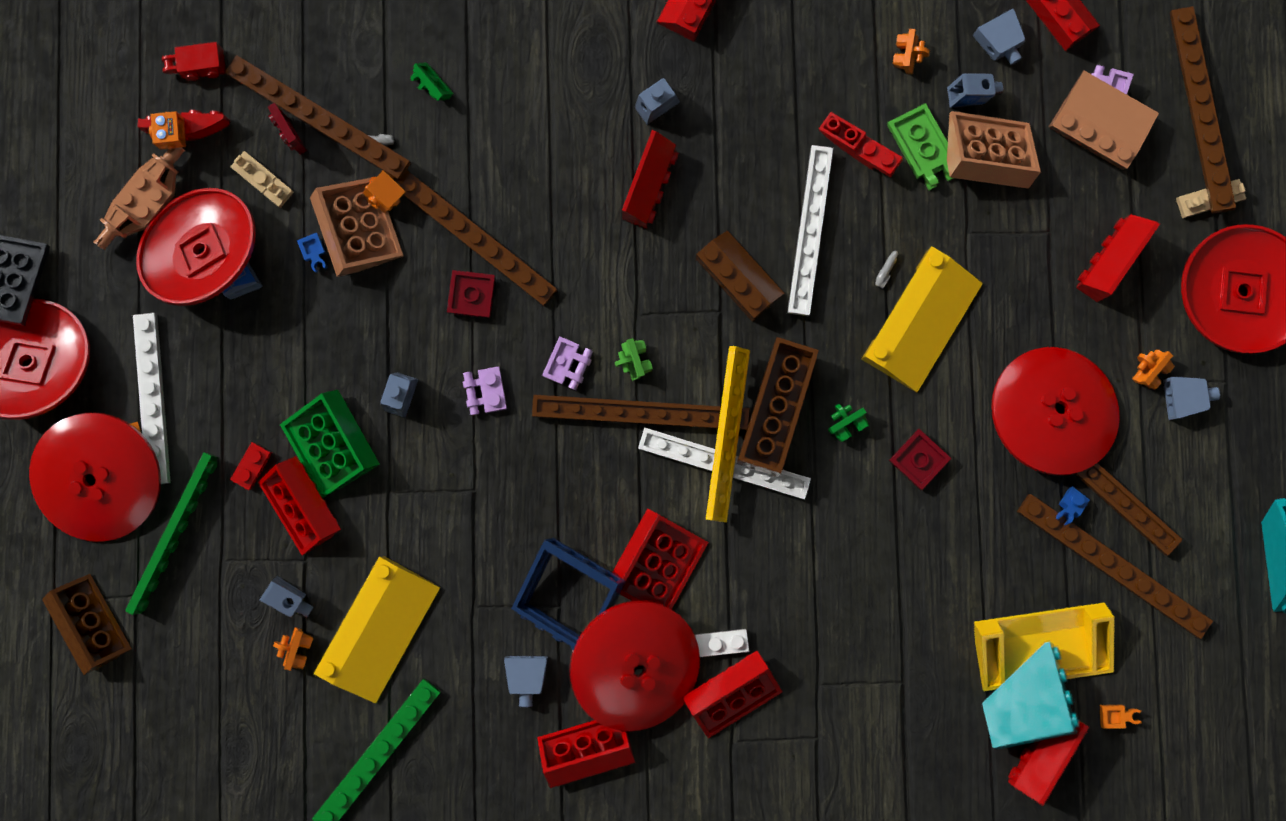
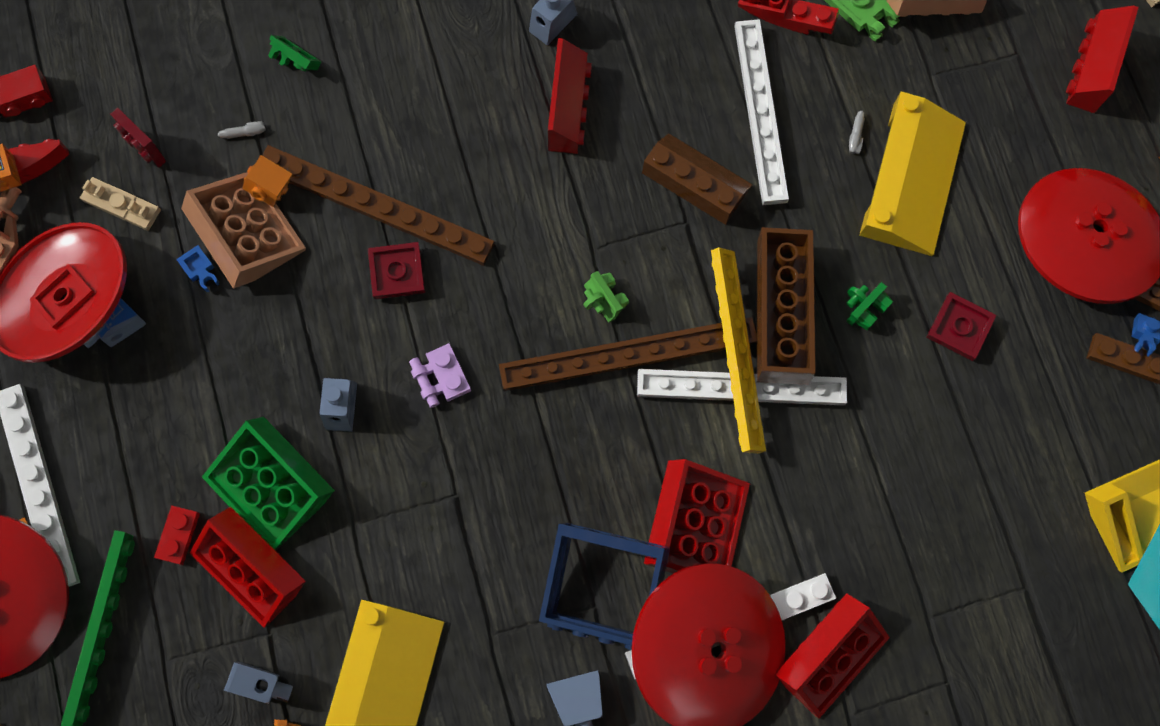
camera: 25 degrees left, 10 degrees down
reddish brown plate [225,55,411,181] -> none
lavender plate [542,336,593,391] -> none

